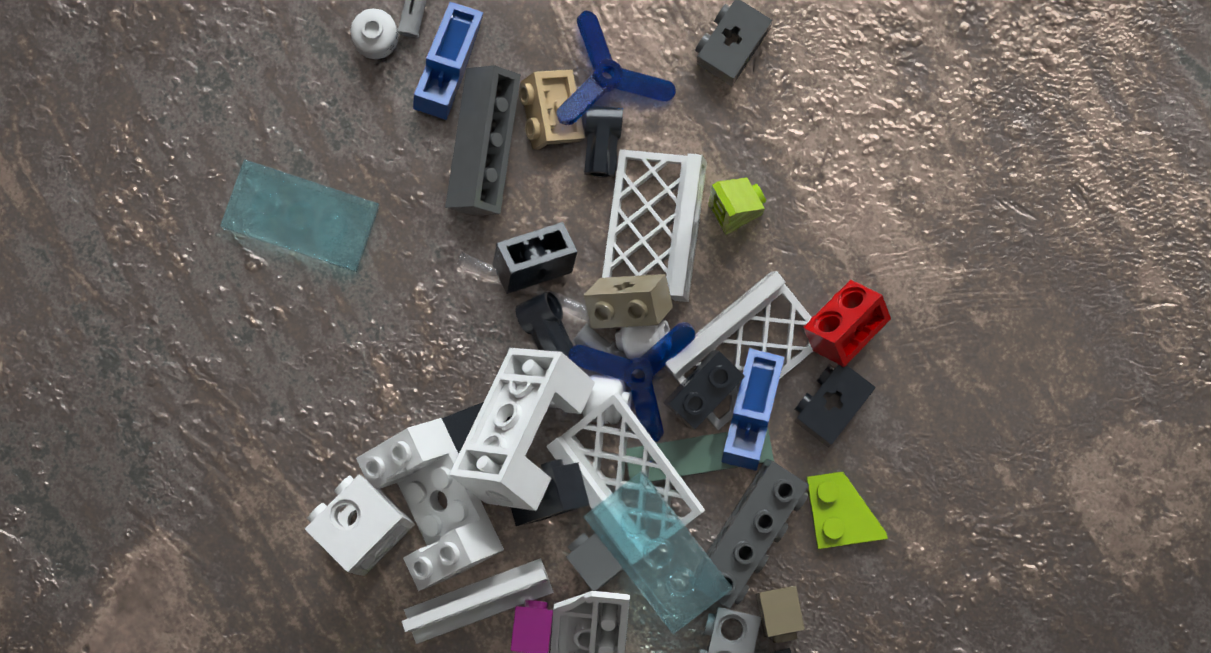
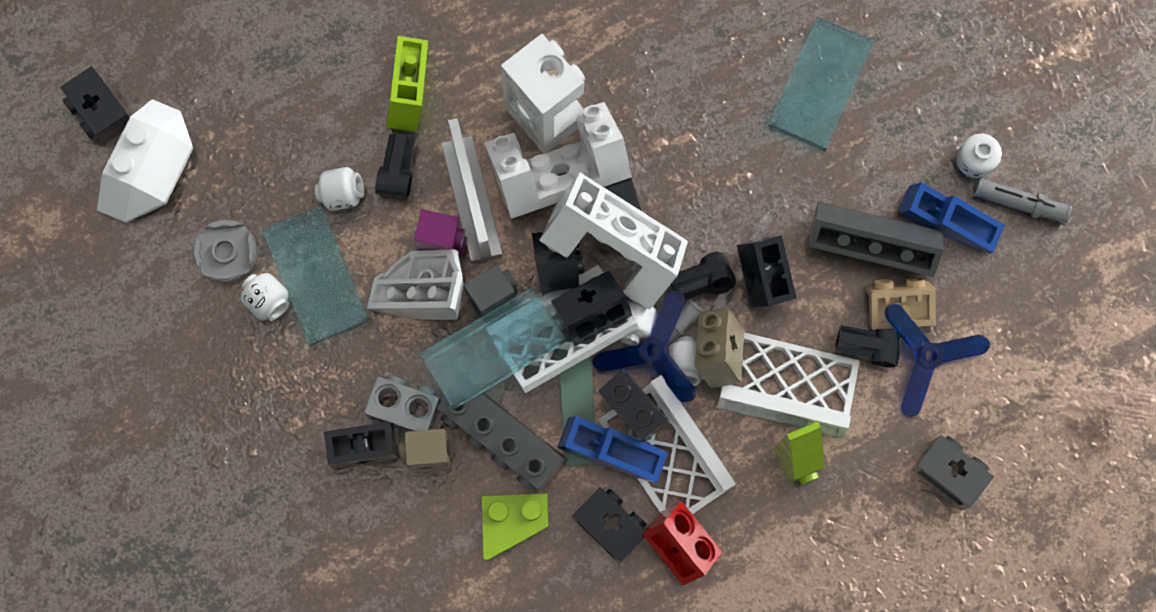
camera: 90 degrees right, 5 degrees down
none -> black brick [551,270,633,346]

